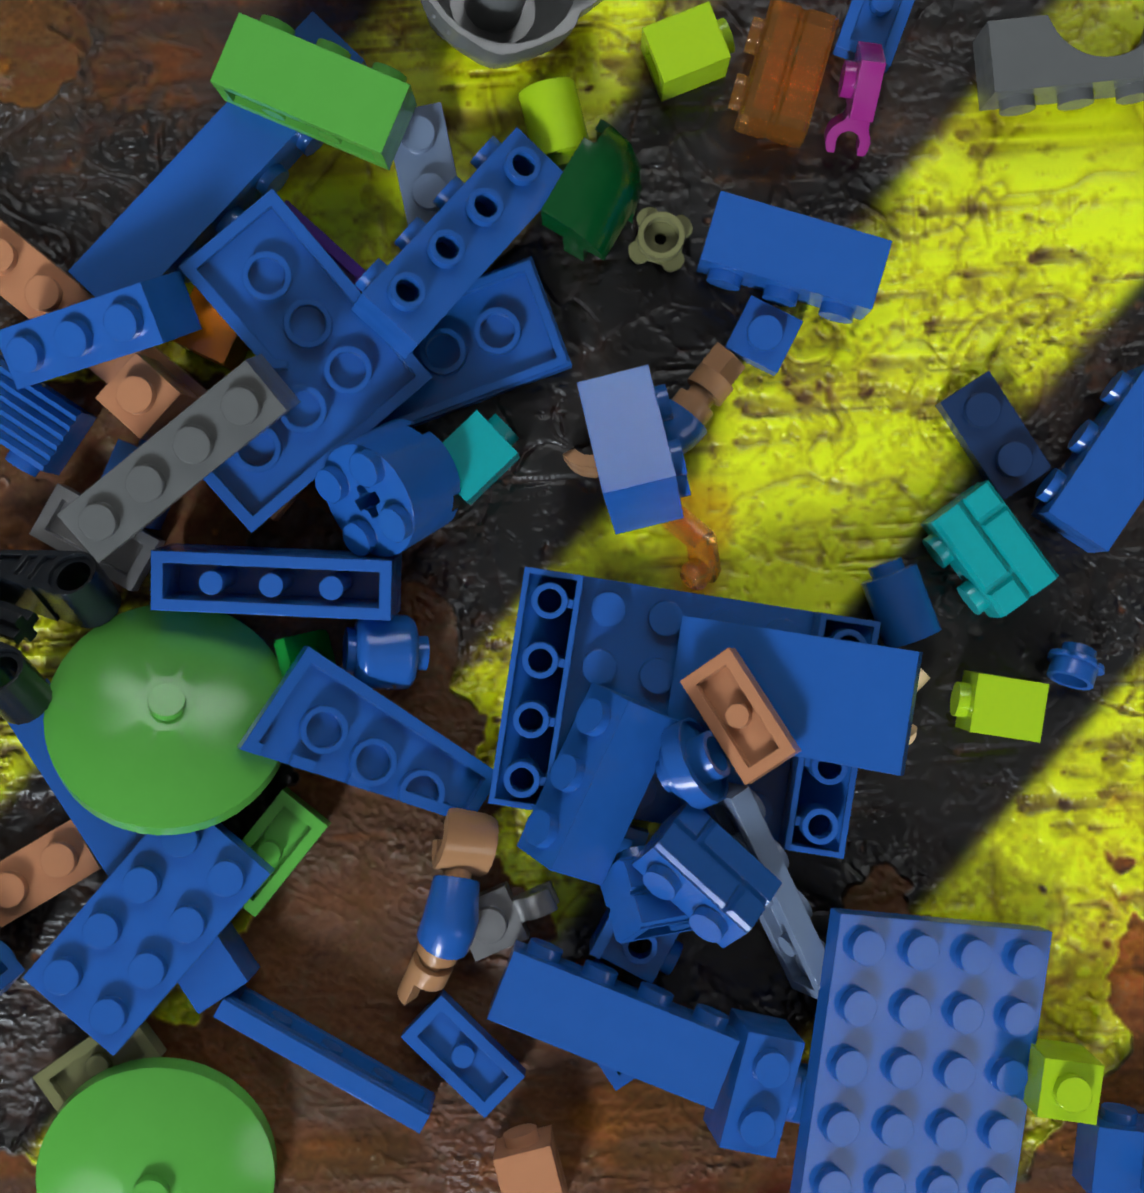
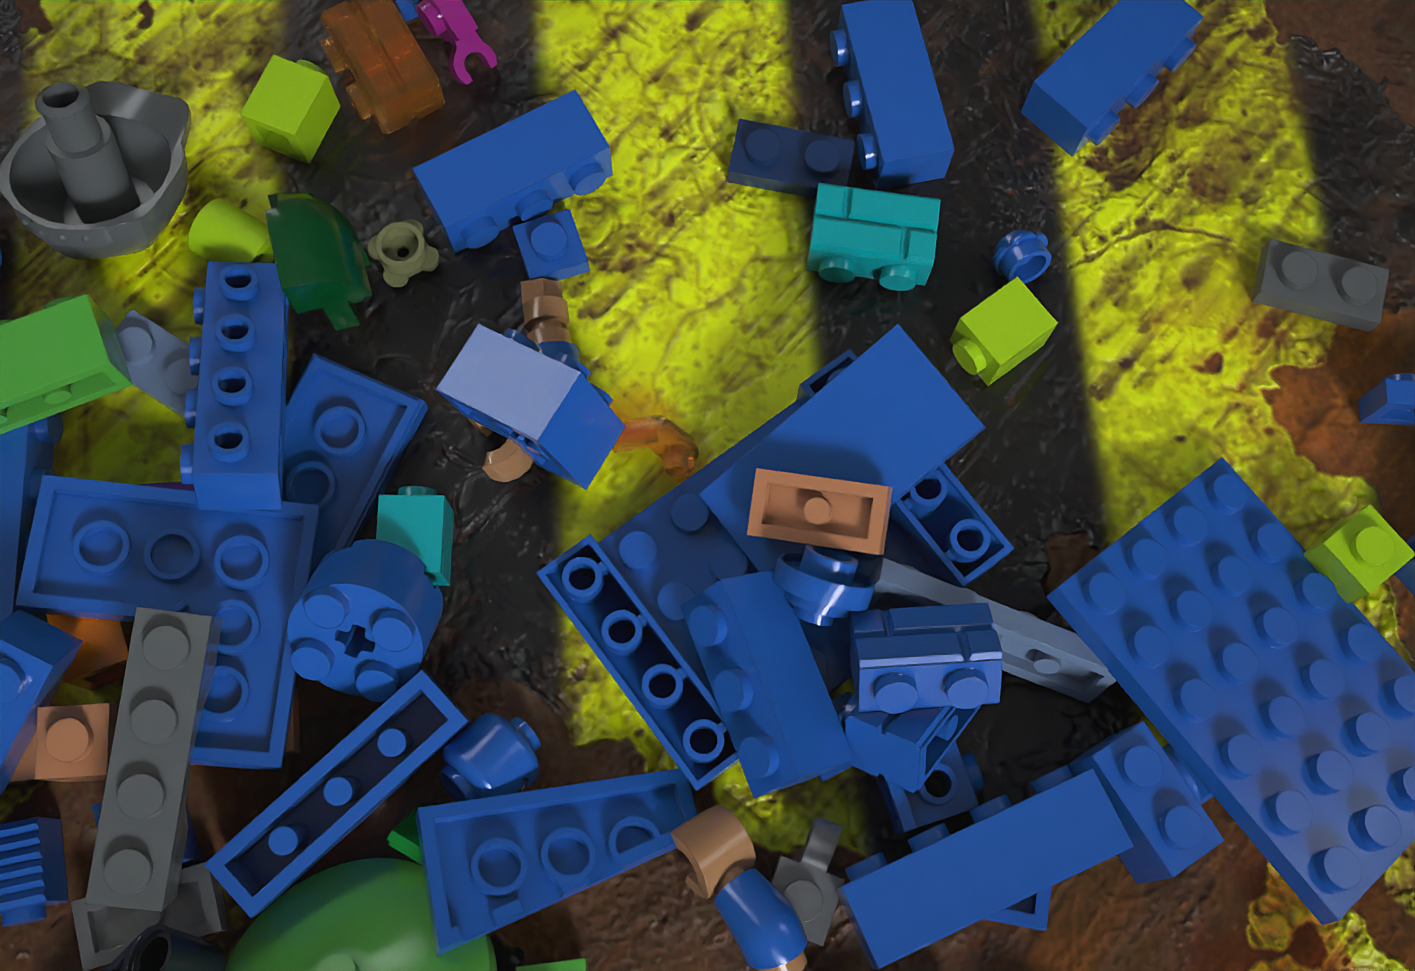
camera: 45 degrees left, 15 degrees down
blue brick [861,557,942,648] -> none

